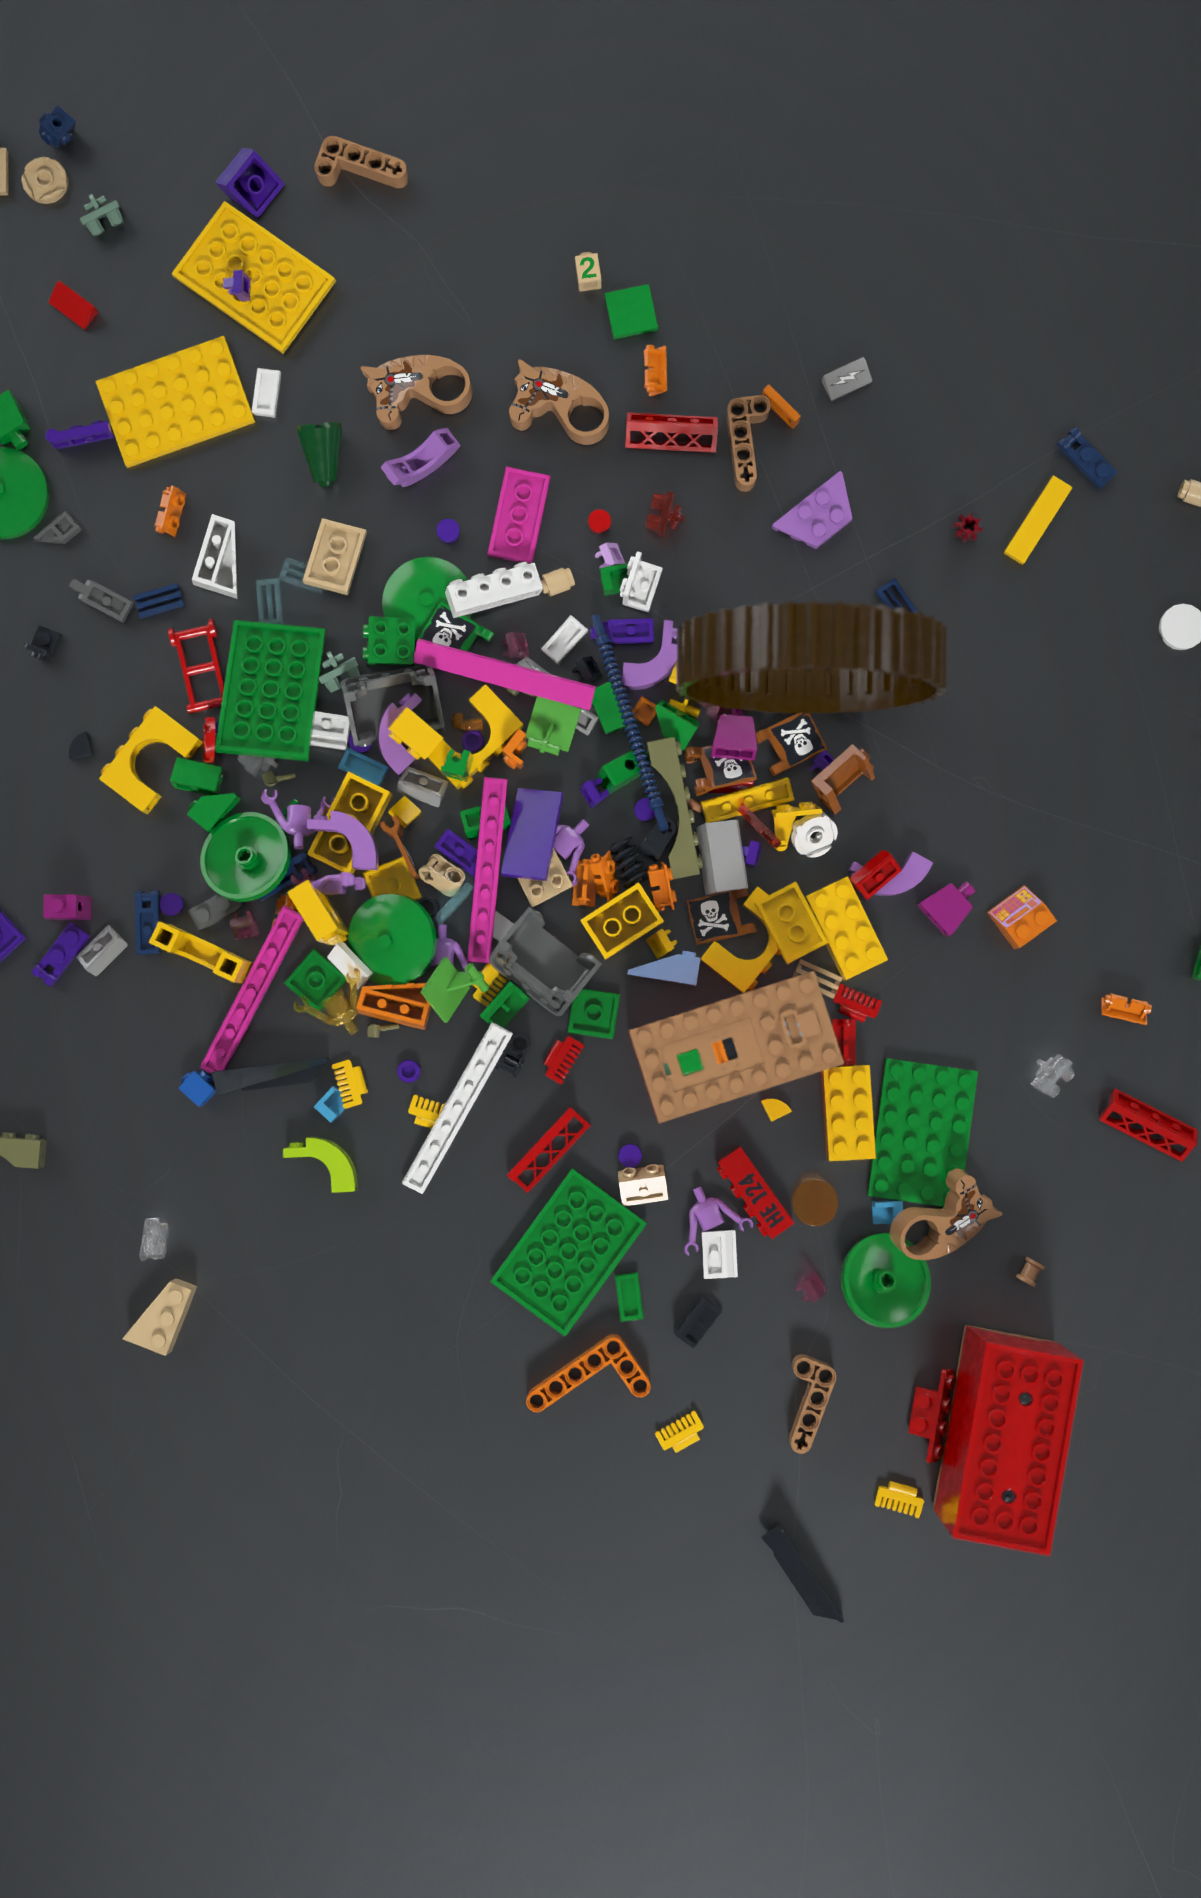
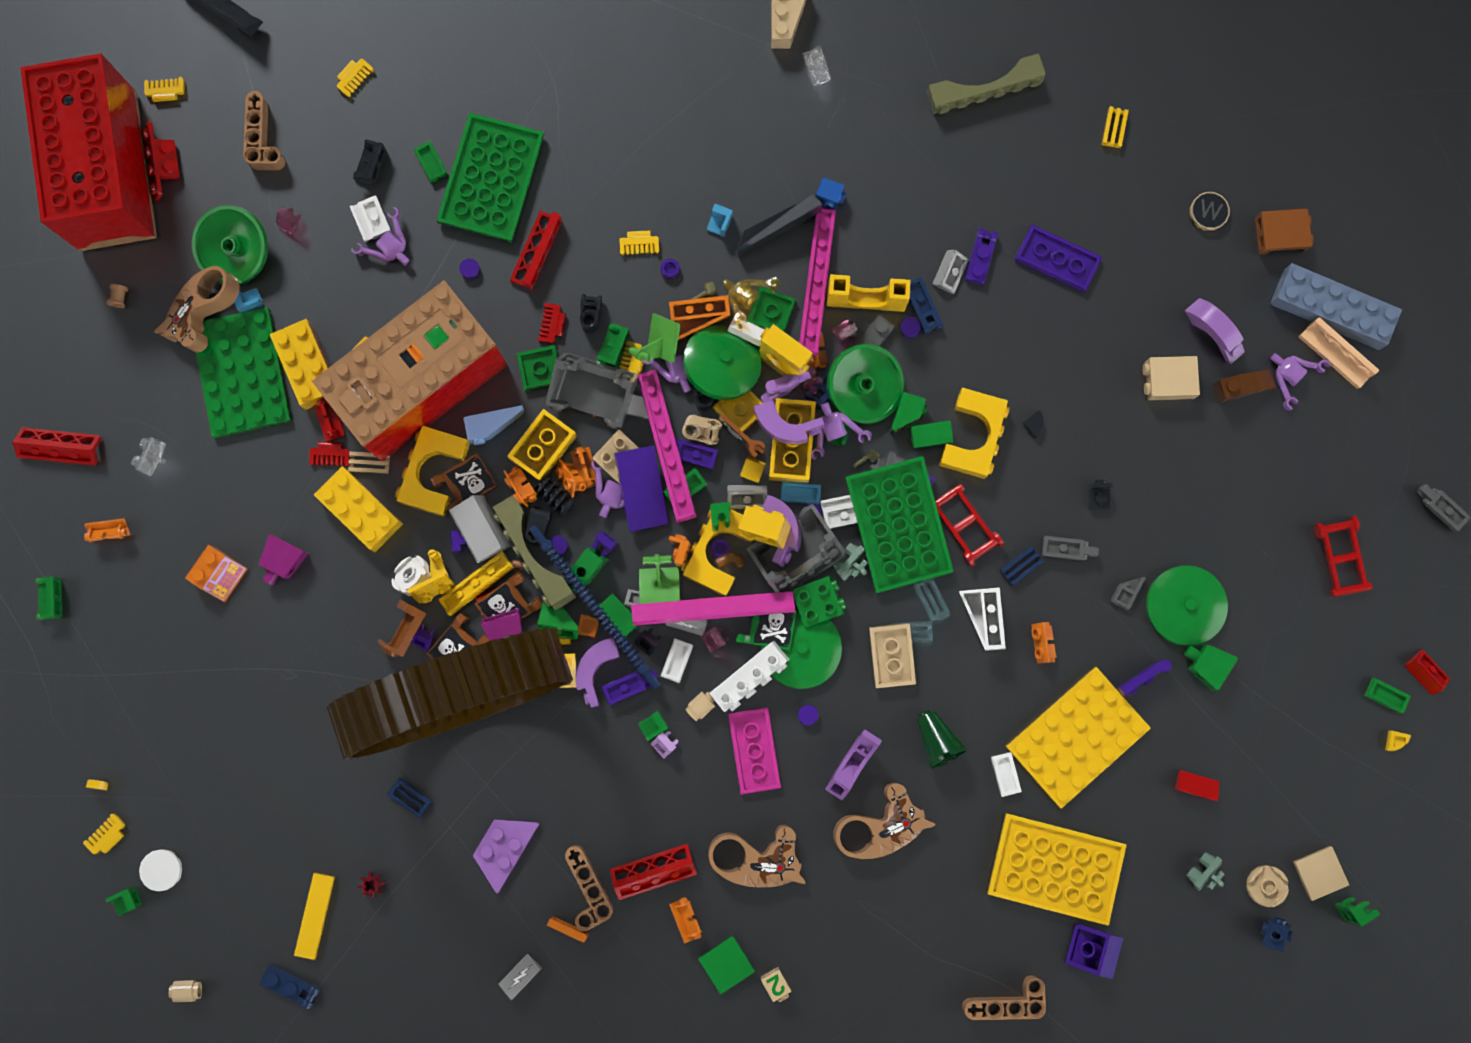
camera: 155 degrees right, 5 degrees down
magenta torso [43,894,92,920] -> none
red tile [203,717,215,763] -> none
dark purple tile [223,270,251,302] -> none
lime arch [283,1137,358,1193] -> none
yellow piece [332,1060,368,1109] -> none
white tile [402,1022,513,1194] -> none
clear light blue tile [435,882,474,926] -> none
orange beam [526,1334,651,1412] -> none
red tile [588,509,611,534] -> none
bracket [618,1164,668,1206] -> none
white bracket [620,551,663,613] -> none
clear red hips [646,491,685,538] -> none
yellow tile [646,929,677,959] -> none
red brick [716,1146,794,1239] -> none
clear red tile [737,803,782,848] -> none
yellow tile [754,881,829,964] -> none
clear orange tile [792,1180,839,1226] -> none
medium lavender arch [848,852,933,896] -> none
red slope [849,850,902,900] -> none

